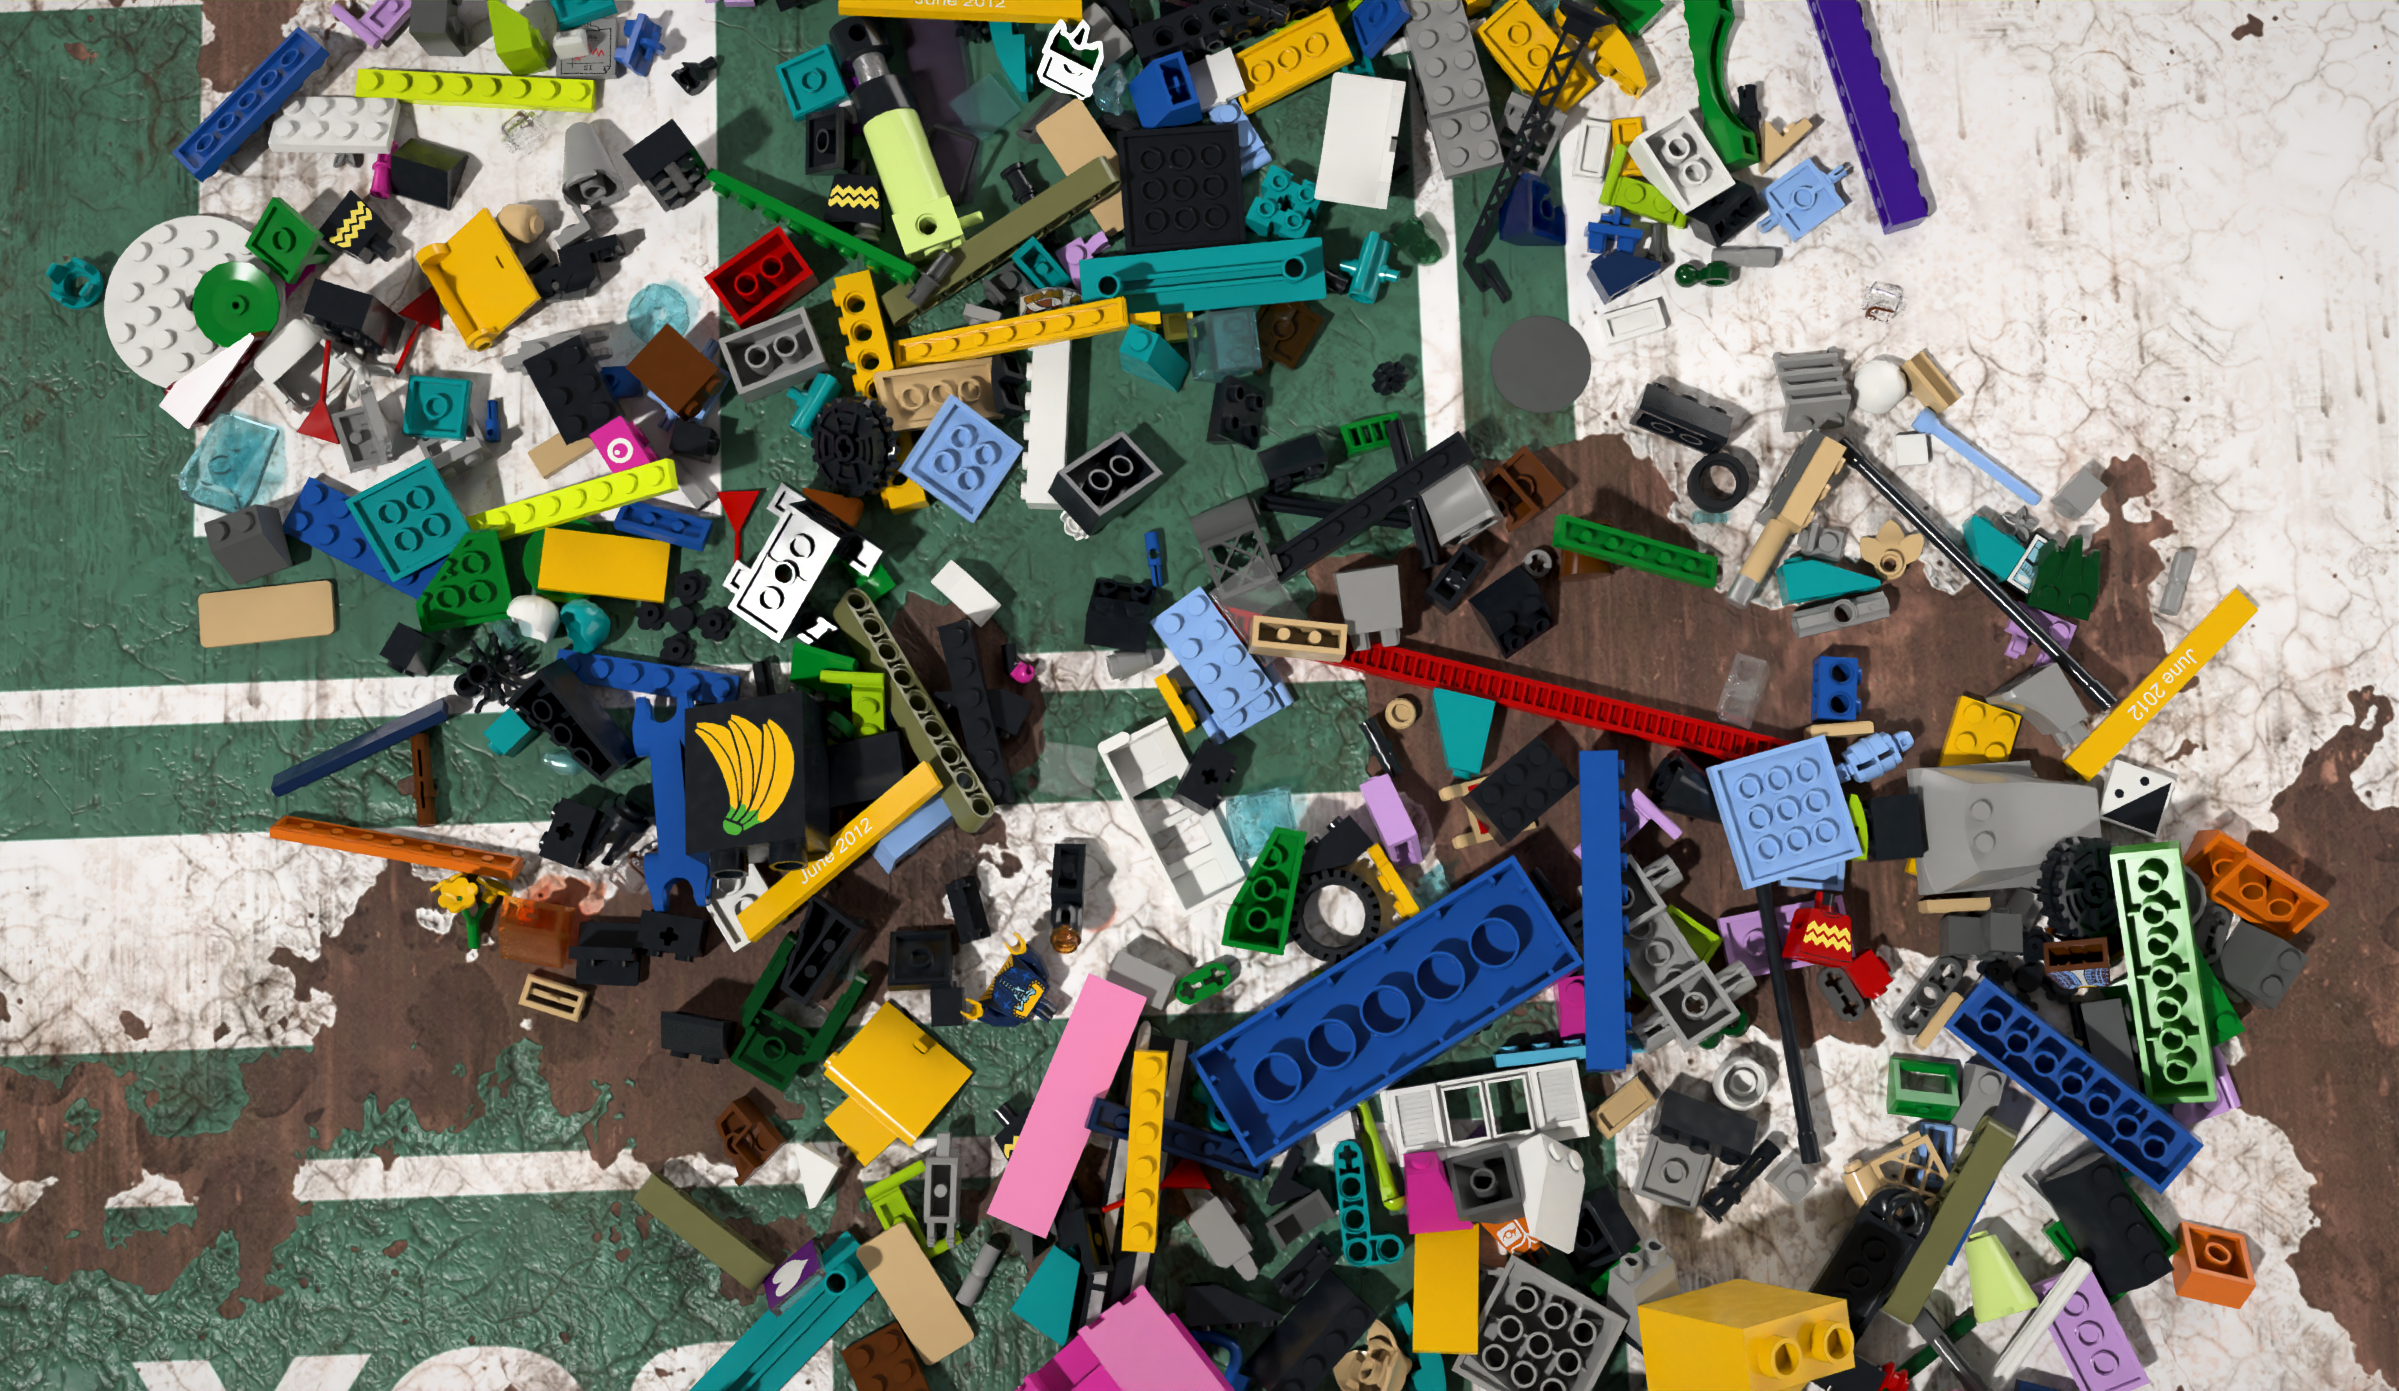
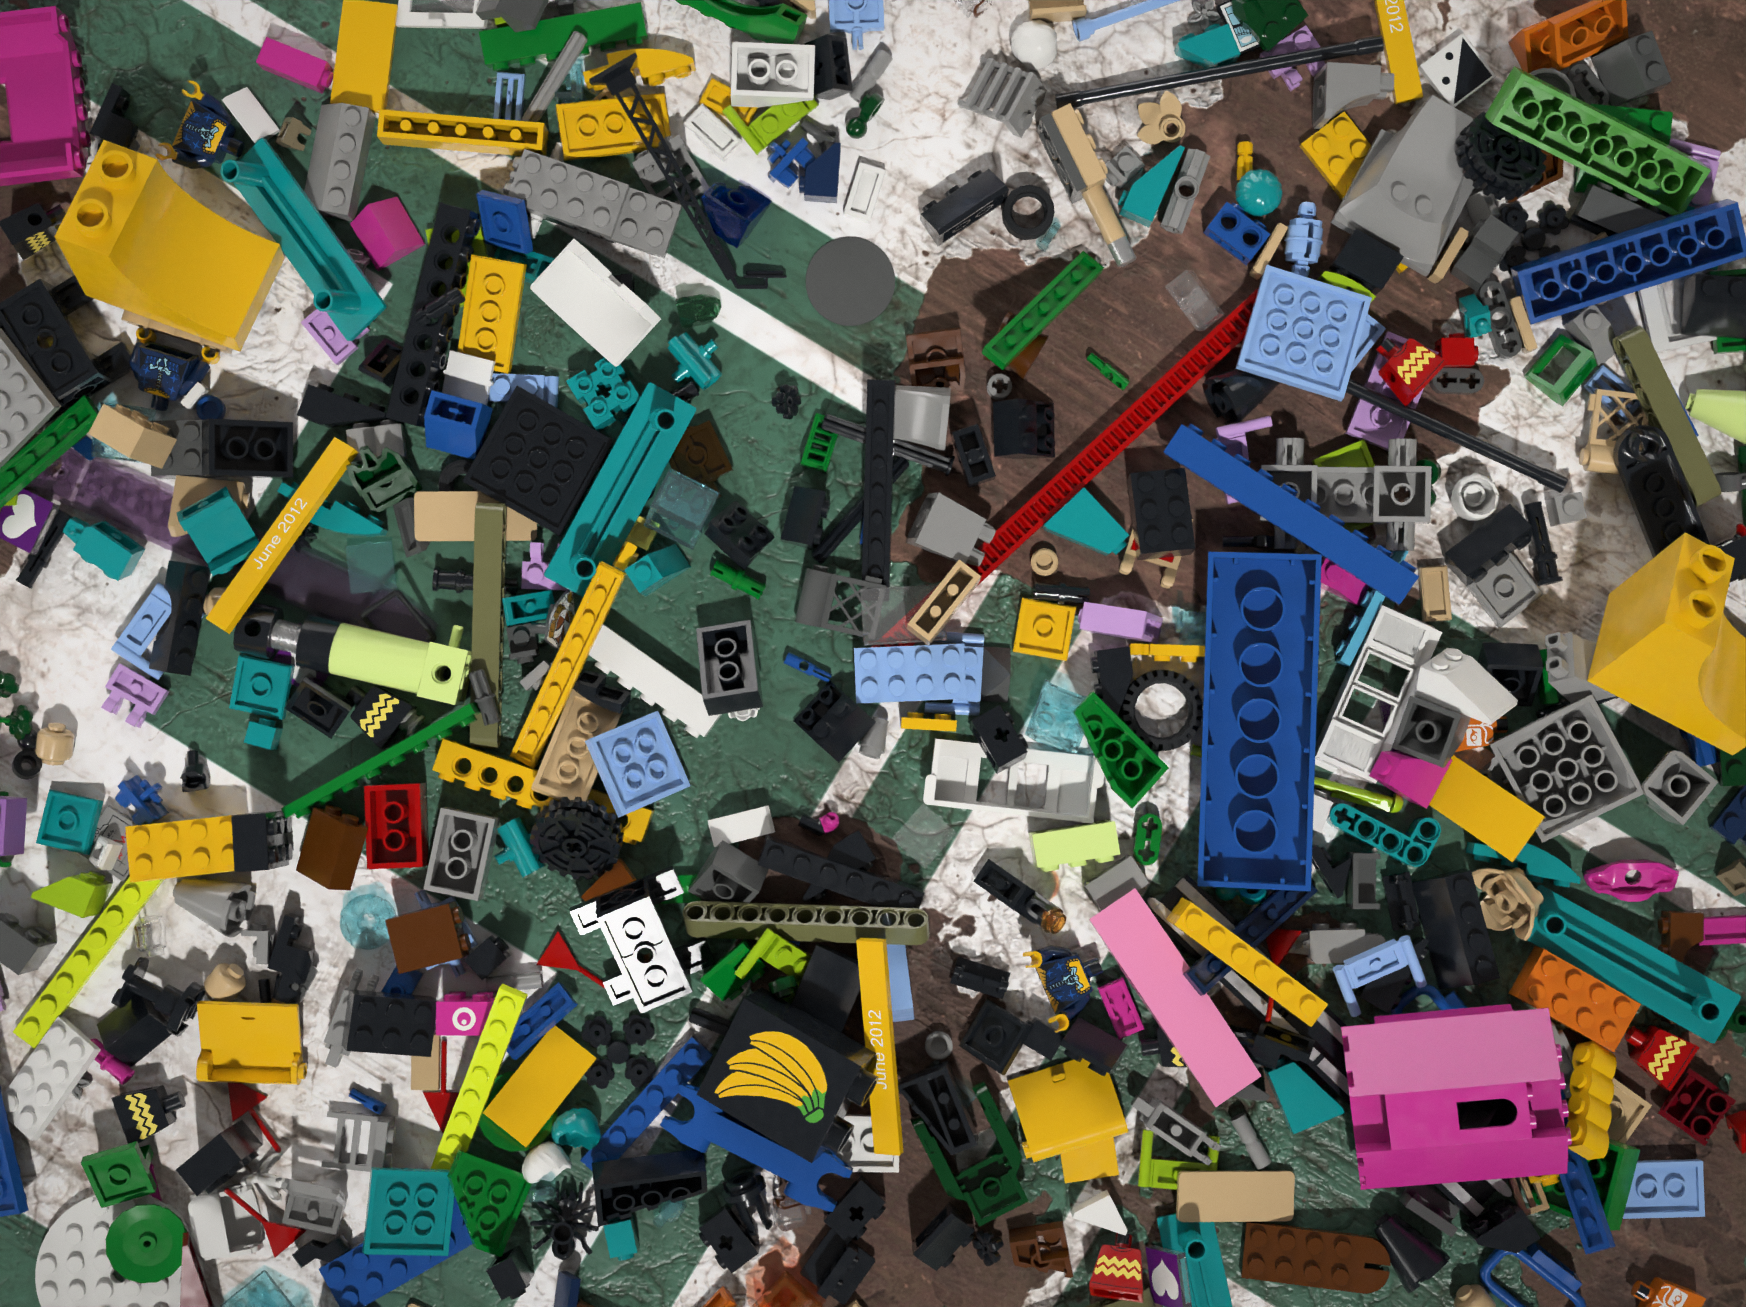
camera: 70 degrees left, 5 degrees up
teal tile [402,375,473,442] -> none
clear light blue bracket [1091,62,1128,116] -> none
white tile [1892,433,1929,468] -> none
reddish brown torso [2043,937,2111,990] -> none
none -> black piece [111,957,205,1037]
none -> yellow brick [125,815,234,883]
none -> teal plate [244,717,283,750]
none -> black piece [292,1233,351,1268]
none -> reddish brown brick [296,805,369,890]
none -> red piece [423,1040,459,1133]
none -> dark grey slope [688,840,769,903]
none -> green pin [710,560,767,600]
none -> light grey tile [925,1031,953,1060]
none -> black plant [972,1230,1003,1266]
none -> dark grey slope [980,646,1011,703]
none -> yellow tile [1012,598,1076,661]
none -> yellowish green brick [1028,819,1120,872]
none -> black slope [1060,1017,1129,1077]
none -> green pin [1087,353,1130,391]
none -> red torso [1089,1233,1144,1303]
none -> dark pink plate [1097,977,1144,1040]
none -> teal hair [1235,169,1282,217]
none -> yellow axle [1237,141,1253,183]
none -> light blue plate [1333,935,1427,1017]
none -> teal piece [1459,294,1492,338]

